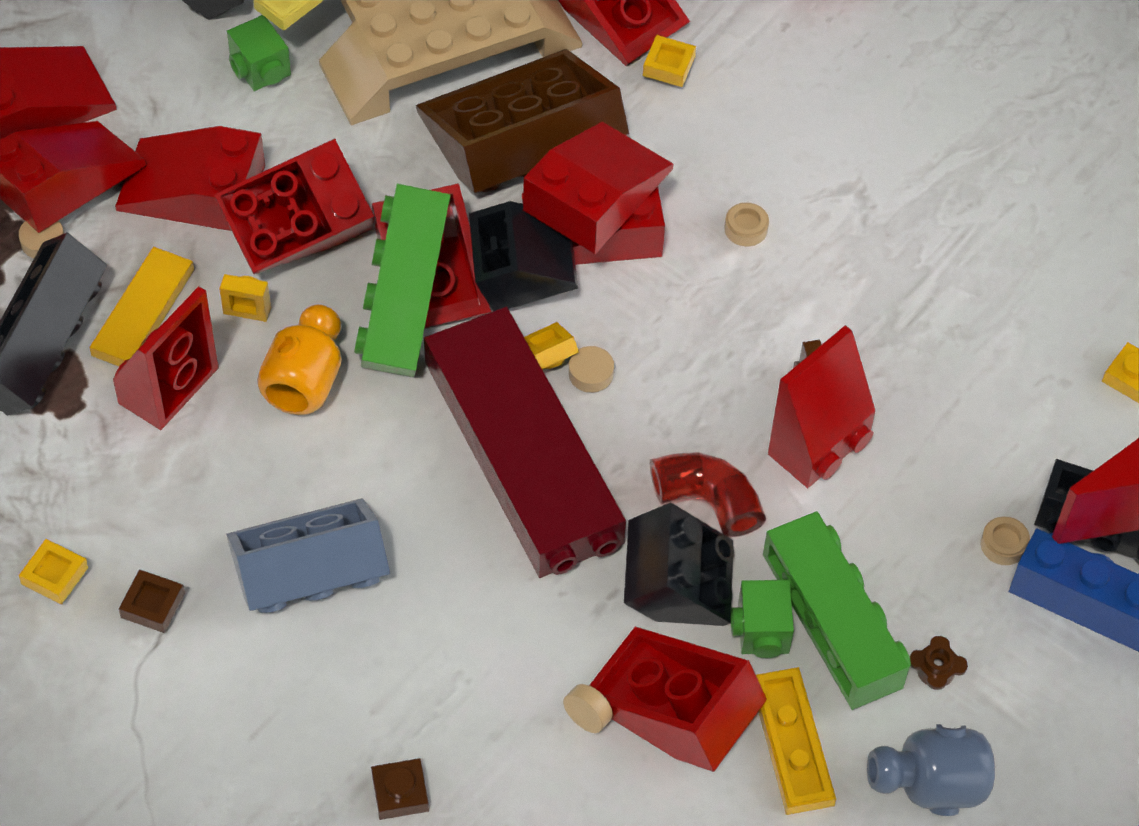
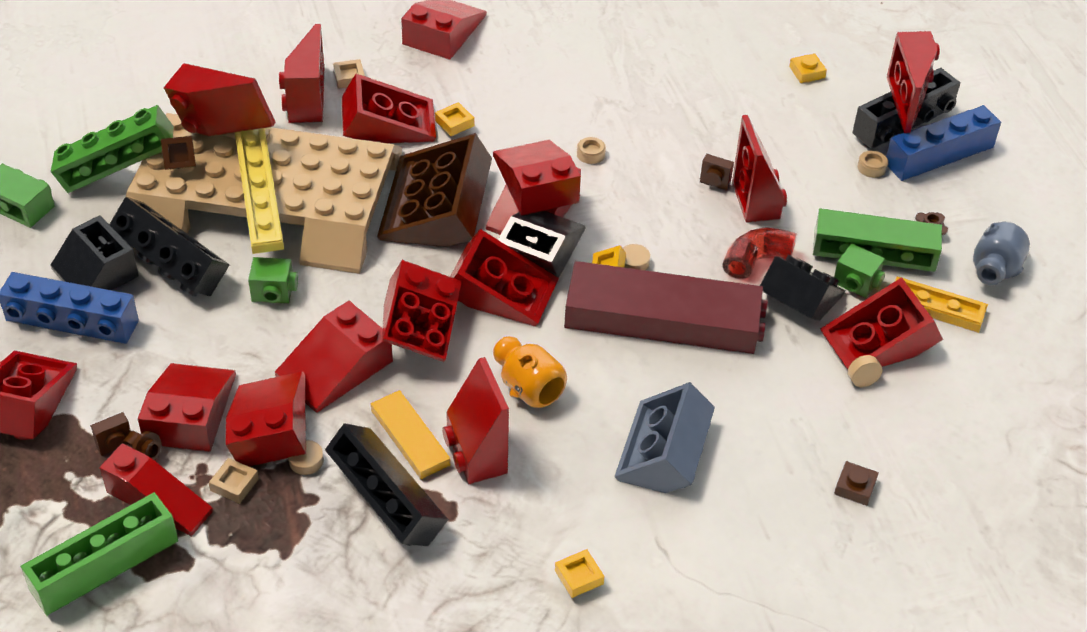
camera: 55 degrees left, 10 degrees down
reddish brown plate [119,569,185,633] -> none
yellow plate [219,274,271,322] -> none
bright green brick [354,184,450,378] -> none

